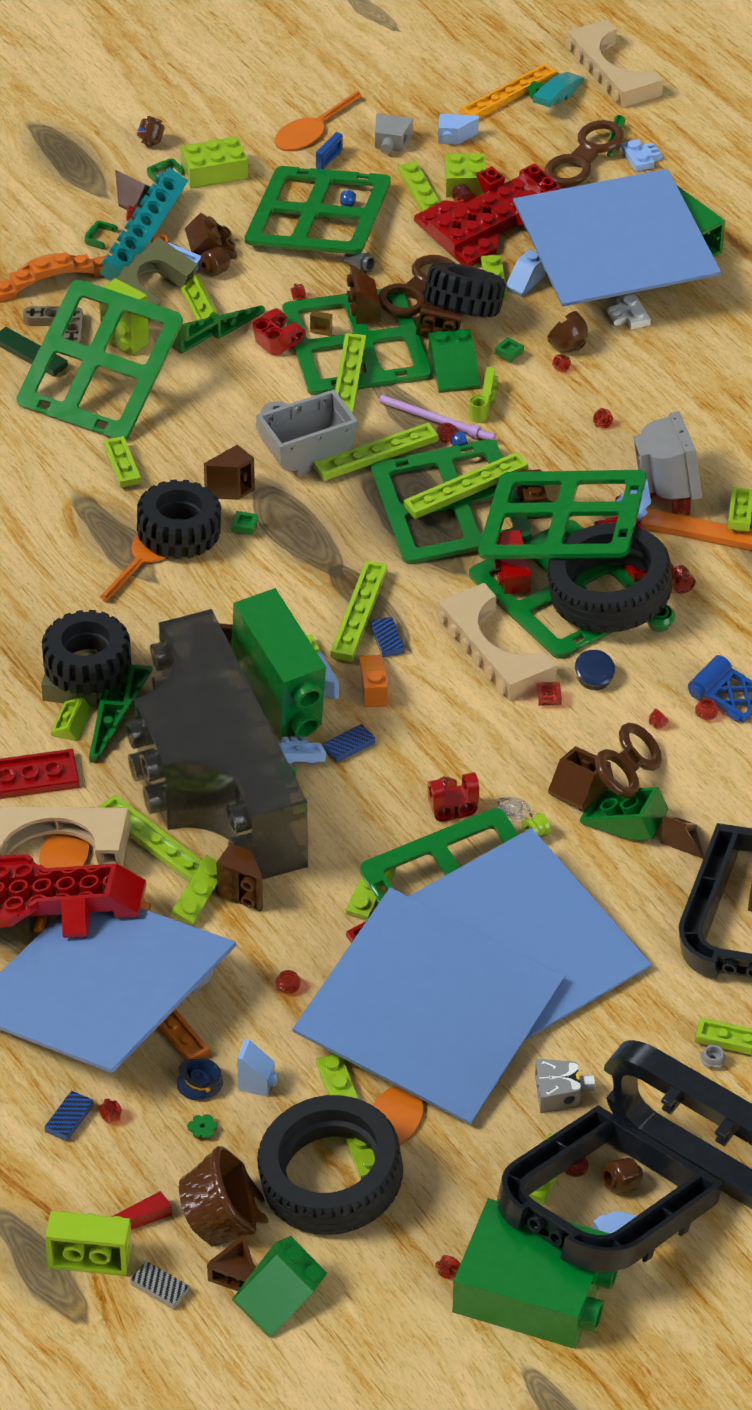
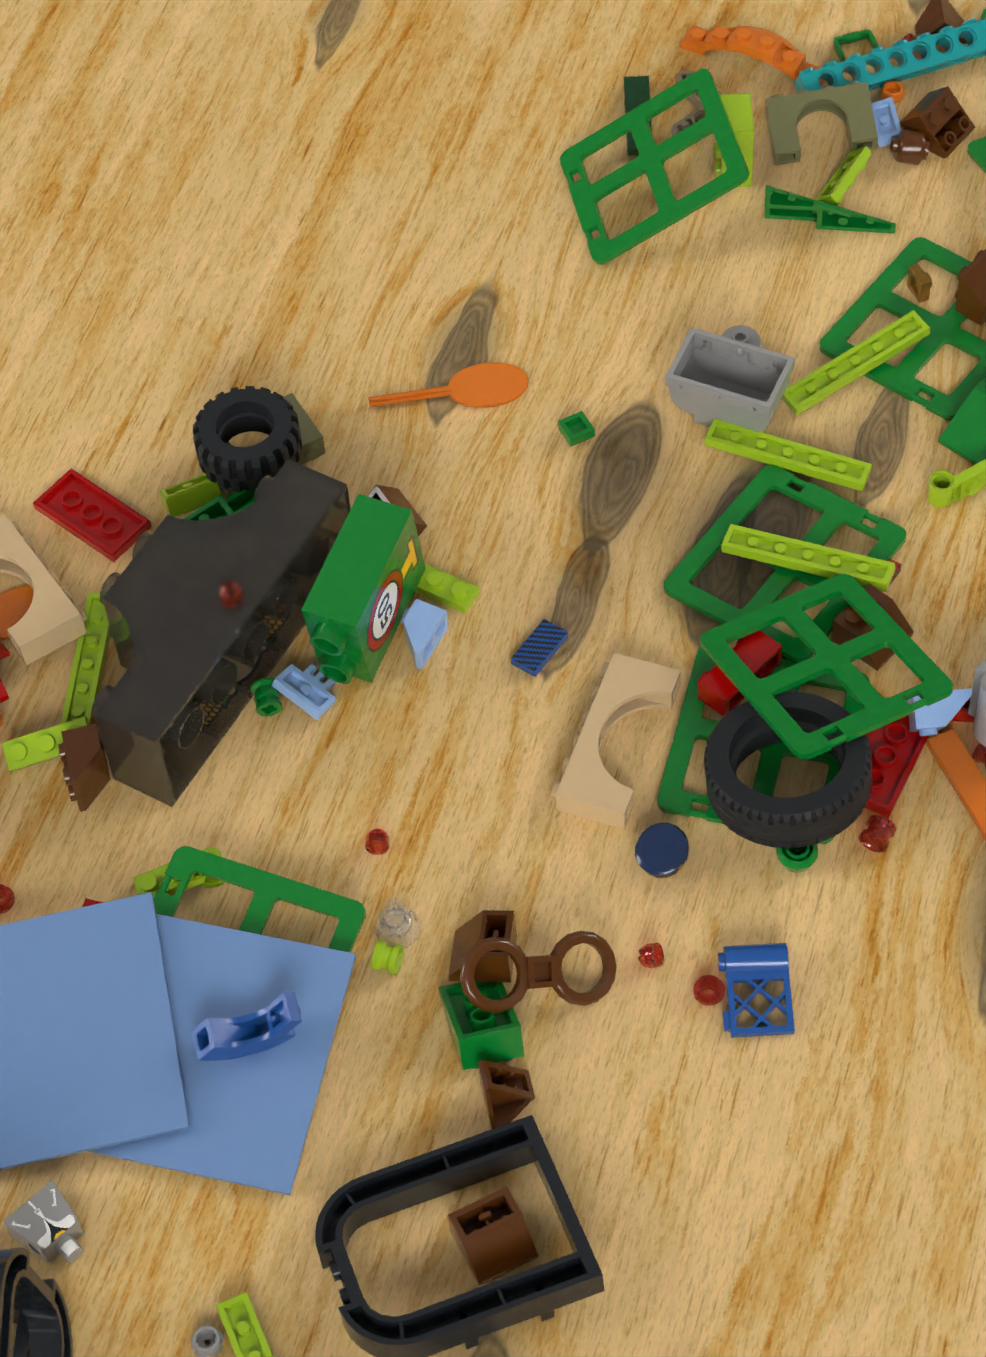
camera: 55 degrees right, 10 degrees up
lime plate [103,436,141,488] -> none
black tyre [137,479,221,559] -> none
reddish brown slope [204,445,255,500] -> none
red piece [252,308,306,355] -> none
clear red plate [291,283,306,300] -> none
blue tile [324,724,375,763] -> none
lime plate [331,560,387,662] -> none
orange slope [359,654,387,708] -> none
lavender bar [379,395,496,440] -> none
red piece [427,772,479,822] -> none
clear red plate [436,423,458,442] -> none
blue hinge [451,431,468,446] -> none
clear red plate [536,682,562,706] -> none
none -> blue arch [192,992,302,1061]
none -> clear red hinge [219,580,243,607]

